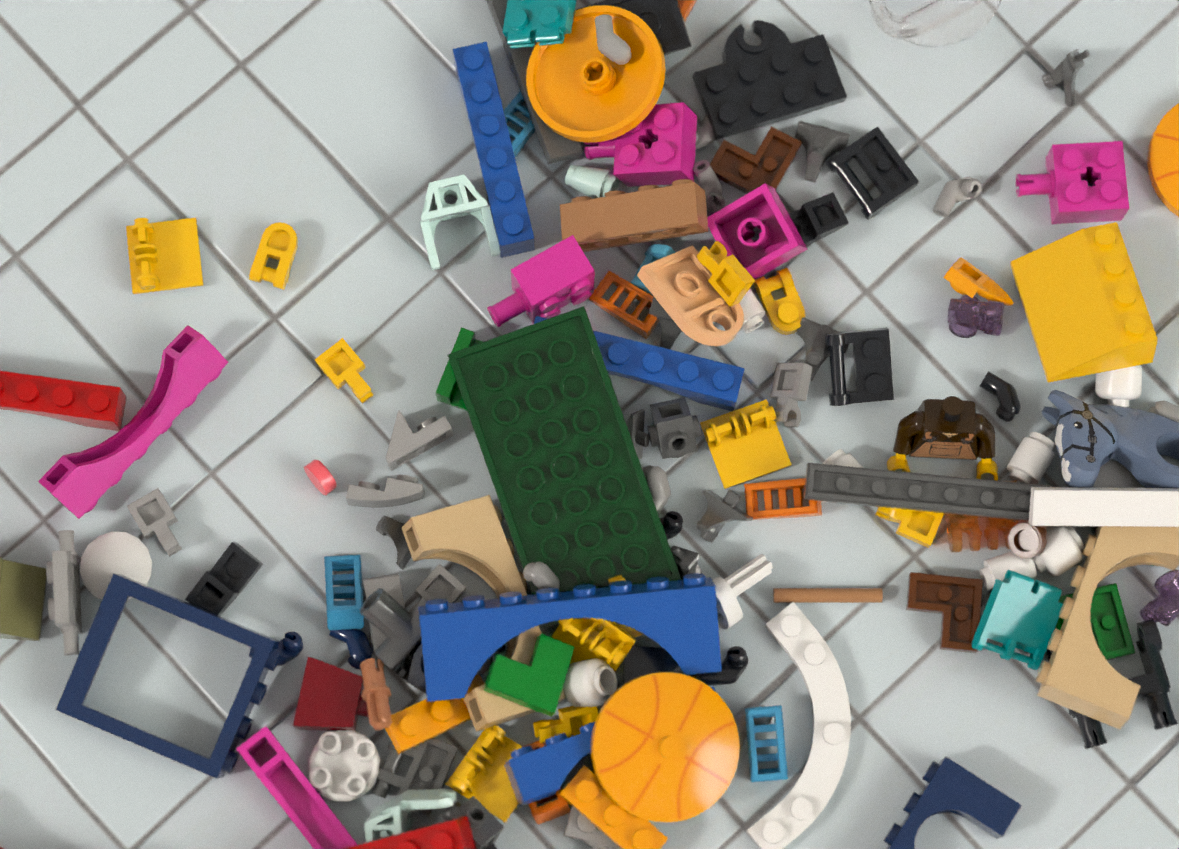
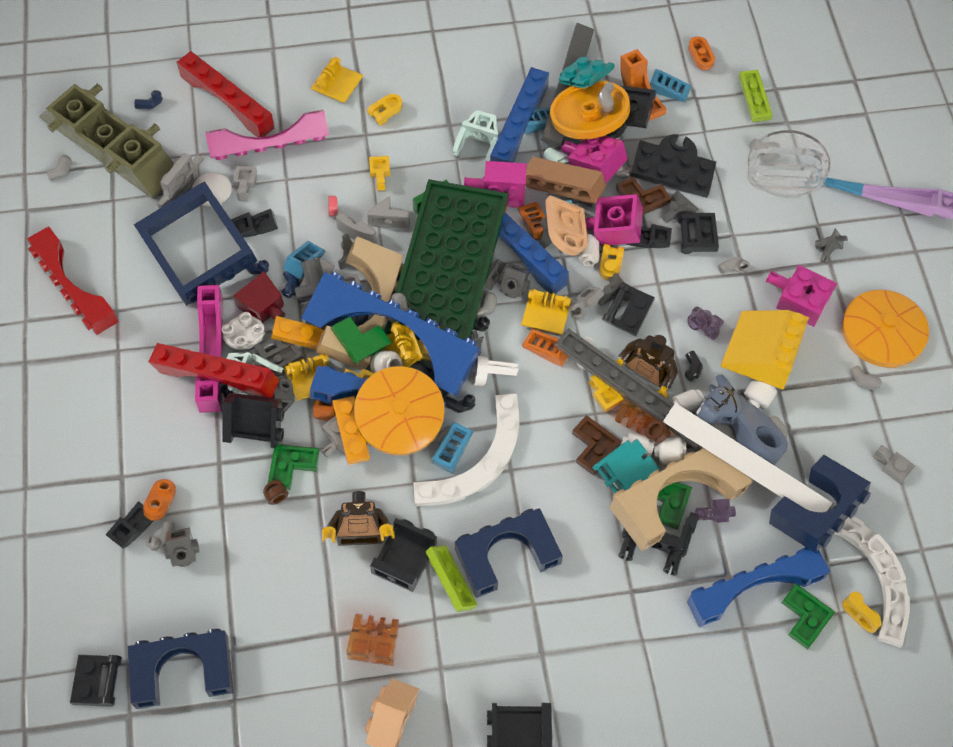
camera: 35 degrees right, 15 degrees down
nougat axle [360,658,392,730] -> none
light grey arm [693,160,725,213] -> none
yellow plate [697,241,755,307] -> none
dark grey piece [697,490,753,543] -> none
medium nougat bar [773,588,883,603] -> none
light orange plate [943,257,1014,306] -> none

